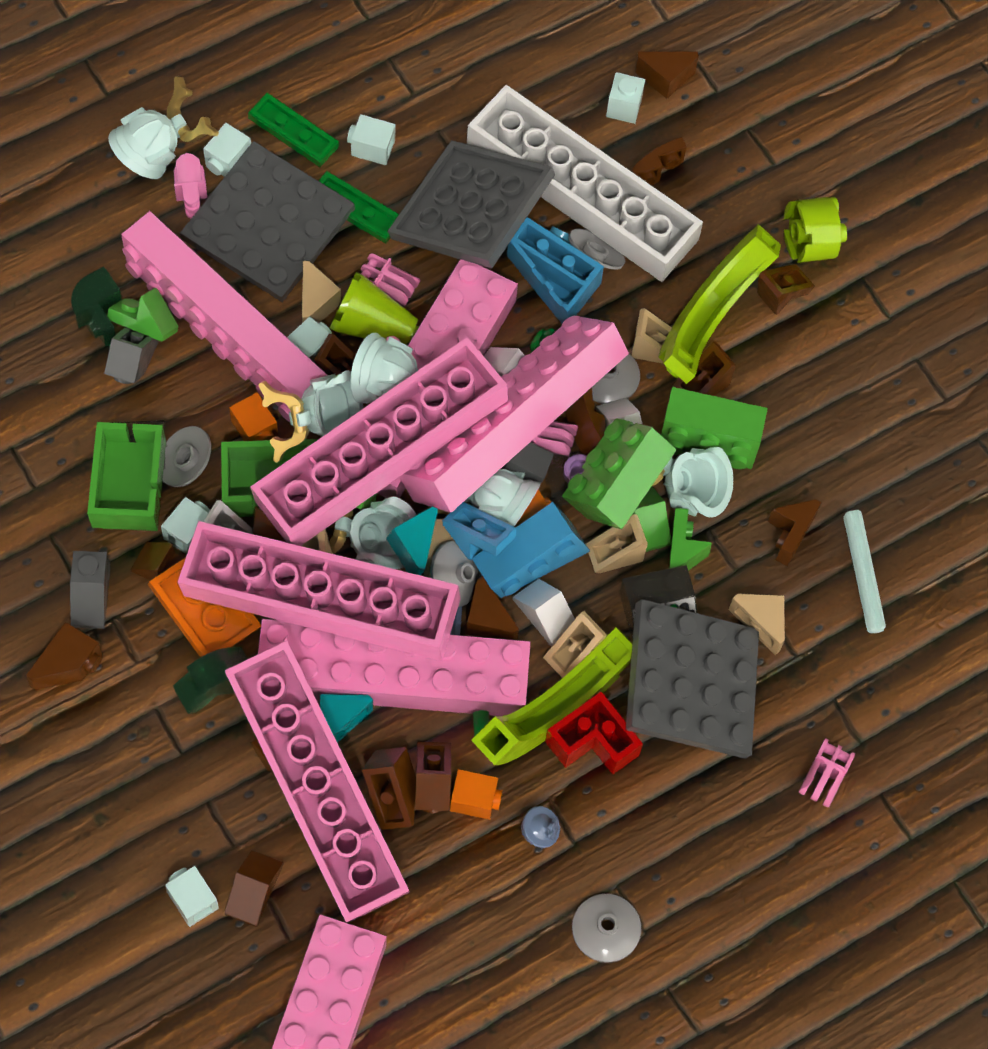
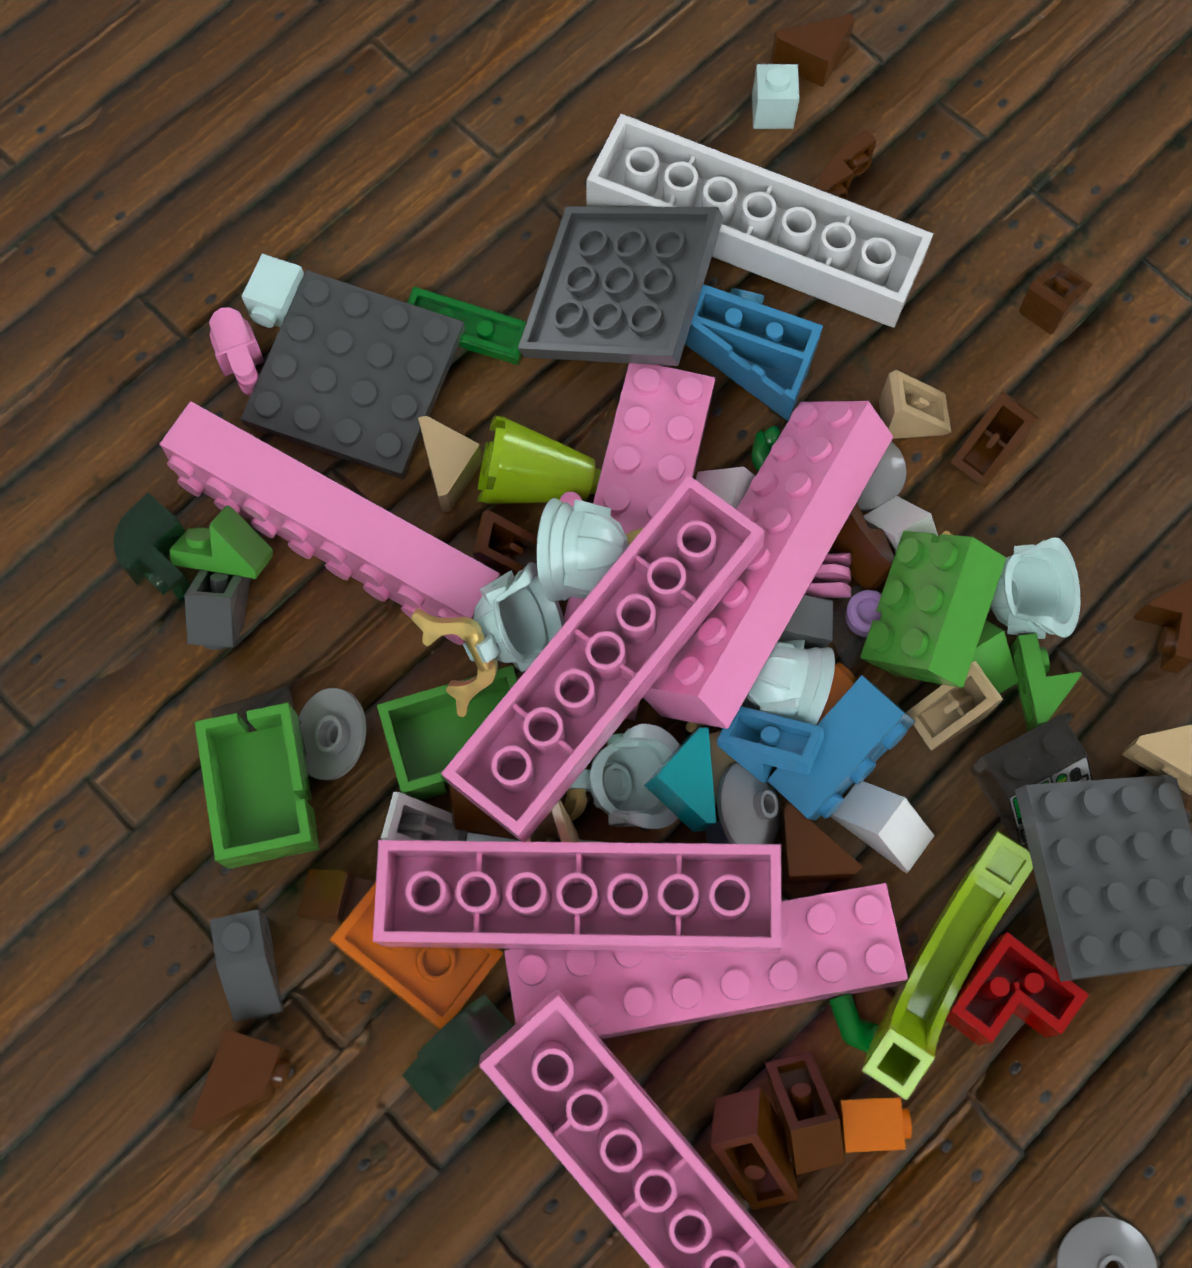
camera: 10 degrees left, 5 degrees up
light aqua helmet [108,77,219,179] -> none
light aqua brick [161,497,210,555] -> none
orange brick [229,392,278,441] -> none
green tile [248,93,339,167] -> none
light aqua brick [287,317,332,363] -> none
teal slope [320,694,373,743] -> none
light aqua brick [347,114,396,165] -> none
bright pink arm [361,254,420,306] -> none
sand blue hat [521,806,560,848] -> none
tan slope [543,611,607,678] -> none
light grey dish [569,229,625,270] -> none
lime arch [658,224,781,384] -> none
bright green piece [661,387,768,469] -> none
lime brick [784,197,847,263] -> none

